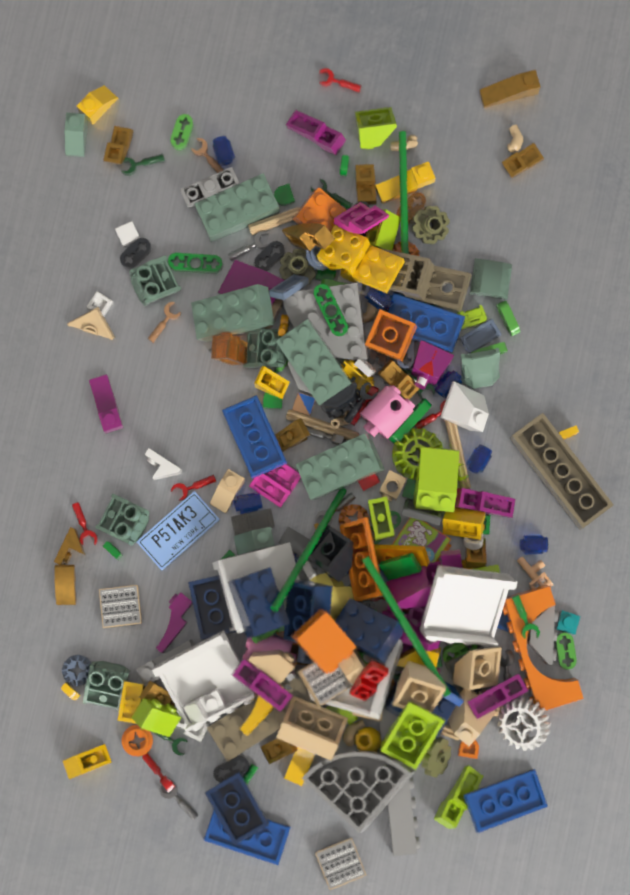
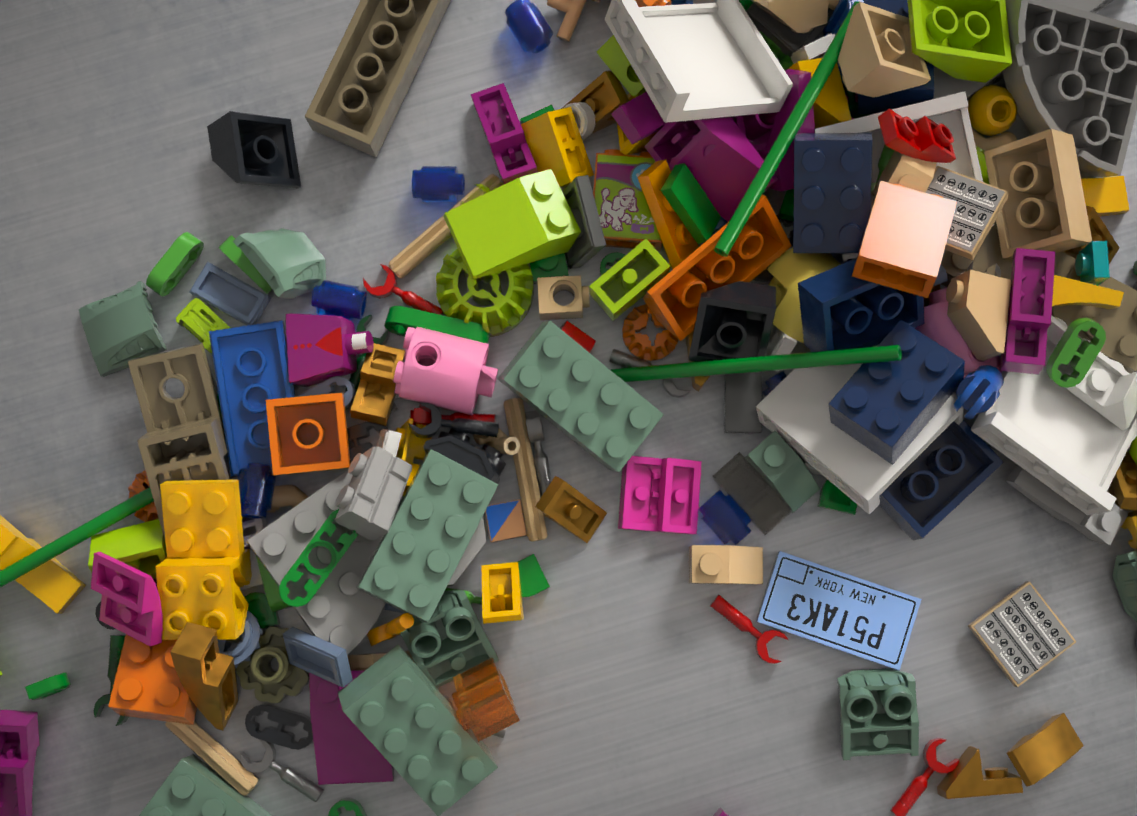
camera: 115 degrees left, 0 degrees up
green tile [103,541,123,561] -> none
white slope [145,449,182,480] -> none
magenta slope [156,592,193,653] -> none
blue tile [222,395,287,479] -> none
green tile [274,184,295,206] -> none
pearl gold slope [355,164,377,205] -> none
clear orange beam [396,192,426,223] -> none
olive plant [411,206,450,244] -> none
white slope [440,382,489,432] -> none
yellow tile [558,425,579,440] -> none
none -> black slope [207,111,301,189]
none -> light grey brick [335,446,413,541]
none -> white tile [791,33,835,64]
none -> blue arm [953,365,1004,419]
none -> bright green beam [1046,317,1106,388]
none -> teal plate [1075,241,1110,286]

